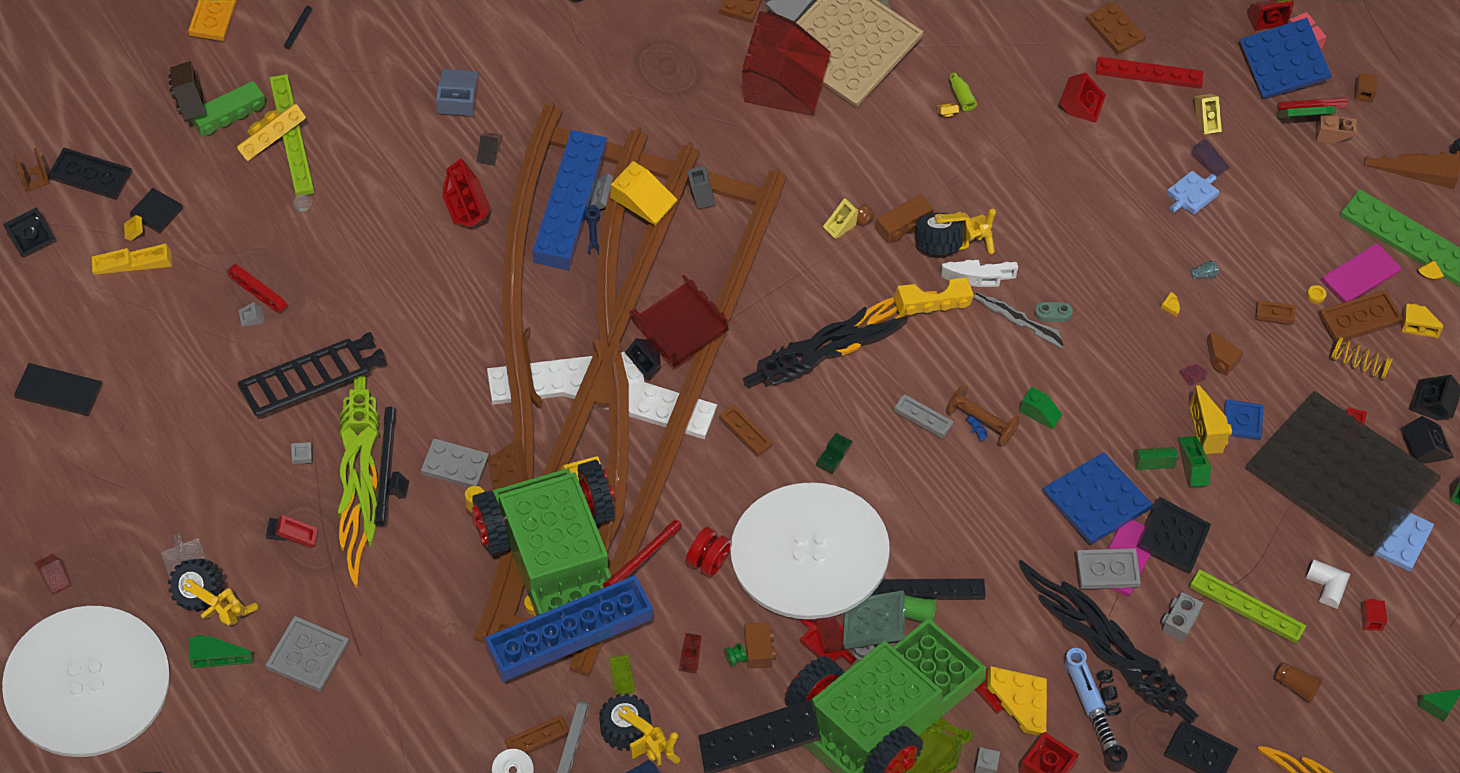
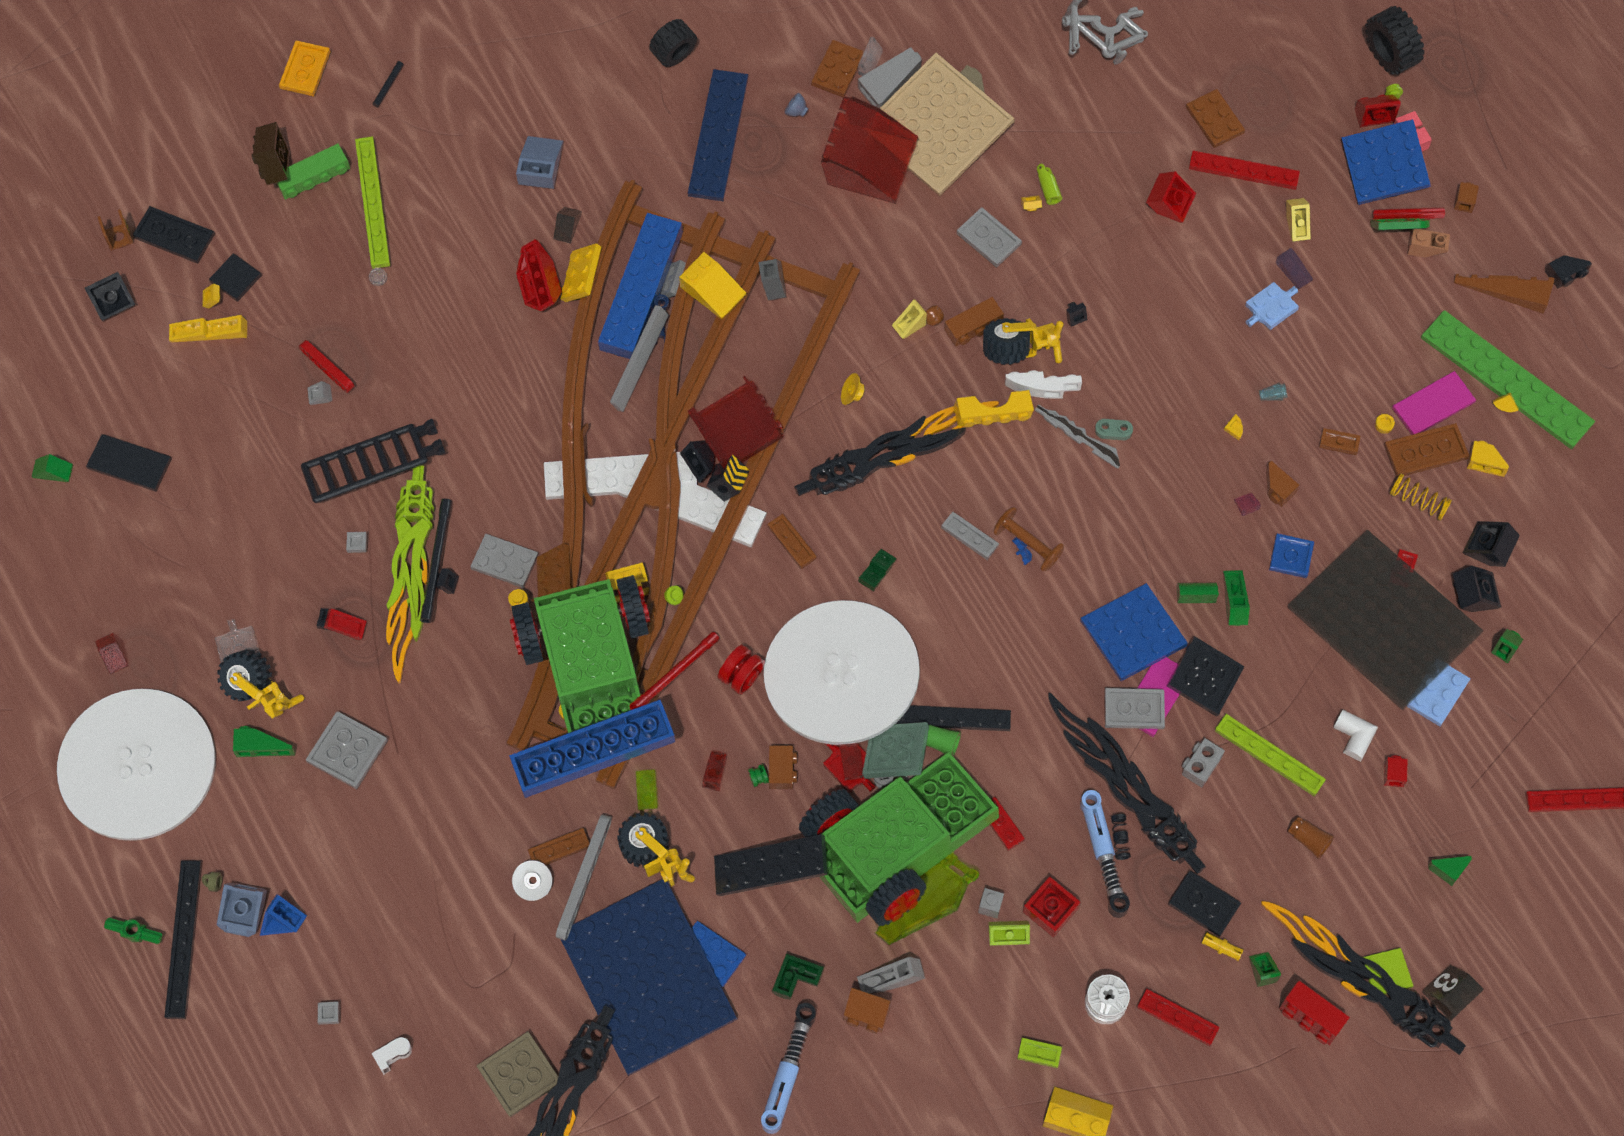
camera: 10 degrees right, 10 degrees up
yellow bracket [237,104,306,161] -> none
yellow plate [987,666,1047,736] -> none
green slope [1020,386,1062,430] -> none
yellow slope [1189,385,1232,454] -> none
none -> yellow plate [561,243,602,302]
none -> light grey tile [610,305,668,412]
none -> lime plate [664,586,683,605]
none -> dark blue plate [688,69,749,202]
none -> piece [707,455,749,502]
none -> sand blue brick [785,93,808,117]
none -> yellow piece [841,373,864,405]
none -> light grey plate [956,207,1022,268]
none -> black tile [1066,302,1087,327]

